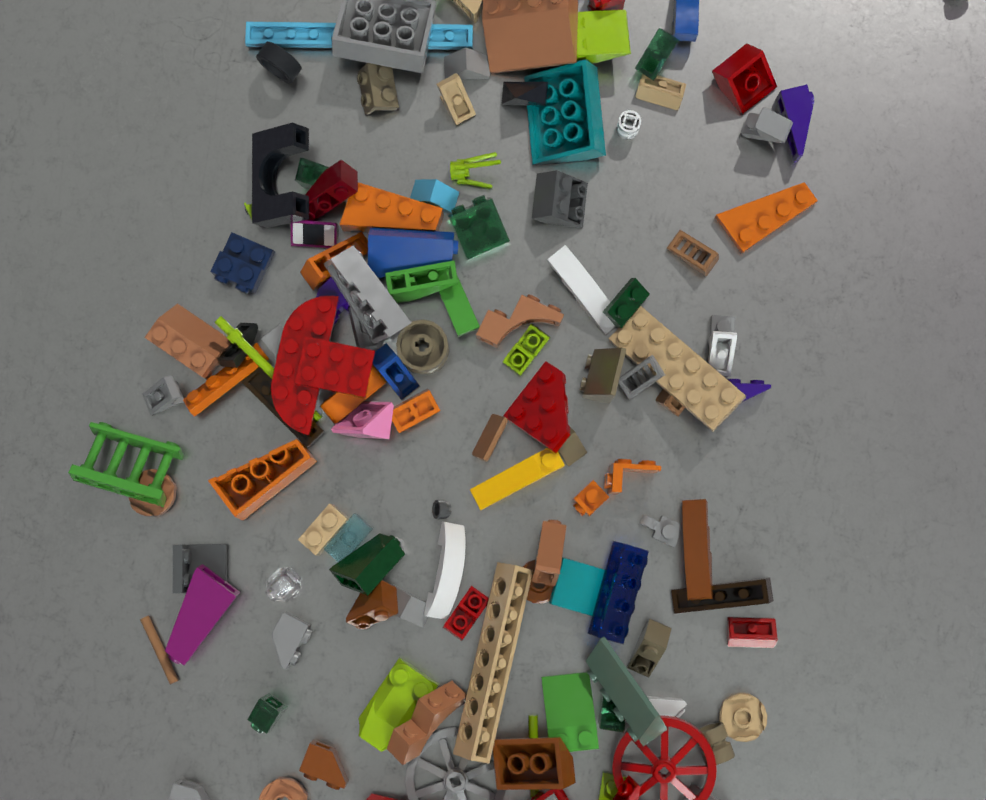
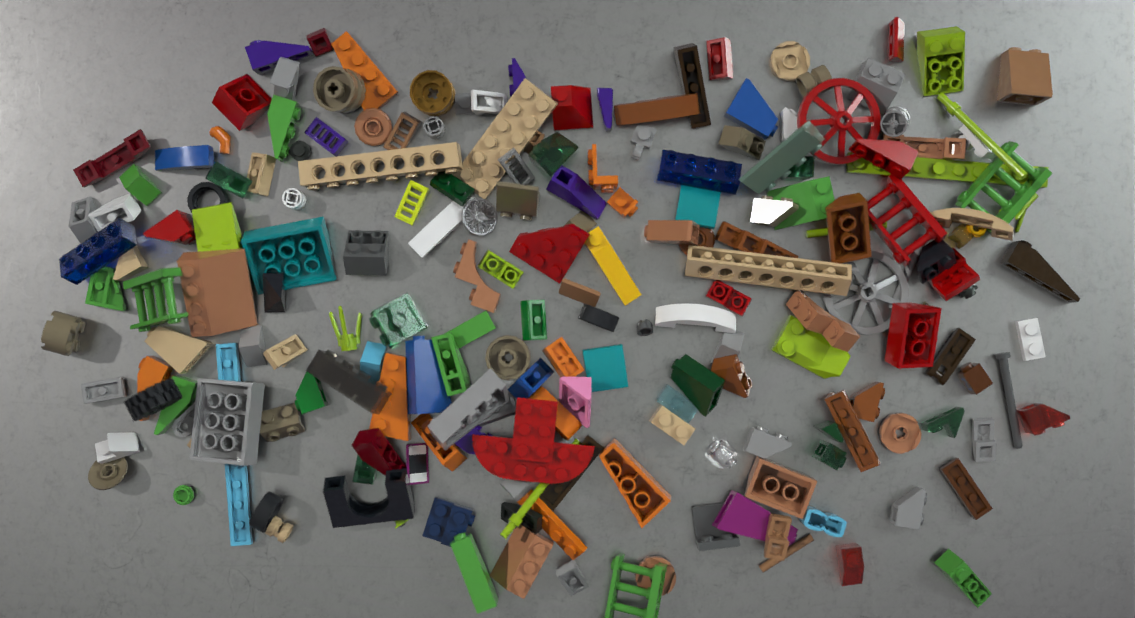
camera: 95 degrees left, 5 degrees up
none -> black tyre [187,182,229,213]
none -> orange arm [209,126,231,154]
none -> tan wheel [265,516,294,543]
none -> bright green slope [267,94,302,162]
none -> pearl dark grey plate [290,141,310,161]
none -> green slope [295,367,329,414]
none -> tan brick [298,142,463,190]
none -> dark purple slope [304,117,348,157]
none -> dark red slope [306,28,334,57]
none -> clear smoke wedge [306,349,392,414]
none -> dark tan wheel [313,66,366,113]
none -> nougat wheel [354,108,392,146]
none -> neon yellow slope [394,180,430,226]
none -> pearl gold wheel [410,70,455,116]
none -> light grey wheel [423,116,446,139]
none -> bright green slope [450,532,499,614]
none -> light grey wheel [461,198,497,236]
none -> green slope [520,299,547,341]
none -> clear green slope [528,132,579,177]
none -> dark purple slope [546,164,607,220]
none -> red slope [551,85,594,131]
none -> black tyre [578,303,619,332]
none -> teal slope [583,344,628,392]
none -> dark purple slope [597,88,613,132]
none -> dark orange slope [714,221,798,258]
none -> blue slope [724,78,778,140]
none -> nougat slope [745,456,817,519]
none -> slope [750,196,799,227]
none -> medium nougat slope [764,513,792,561]
none -> medium azure brick [799,506,847,537]
none -> dark green slope [814,420,844,443]
none -> dark orange fence [824,390,880,472]
none -> clear red slope [836,543,864,586]

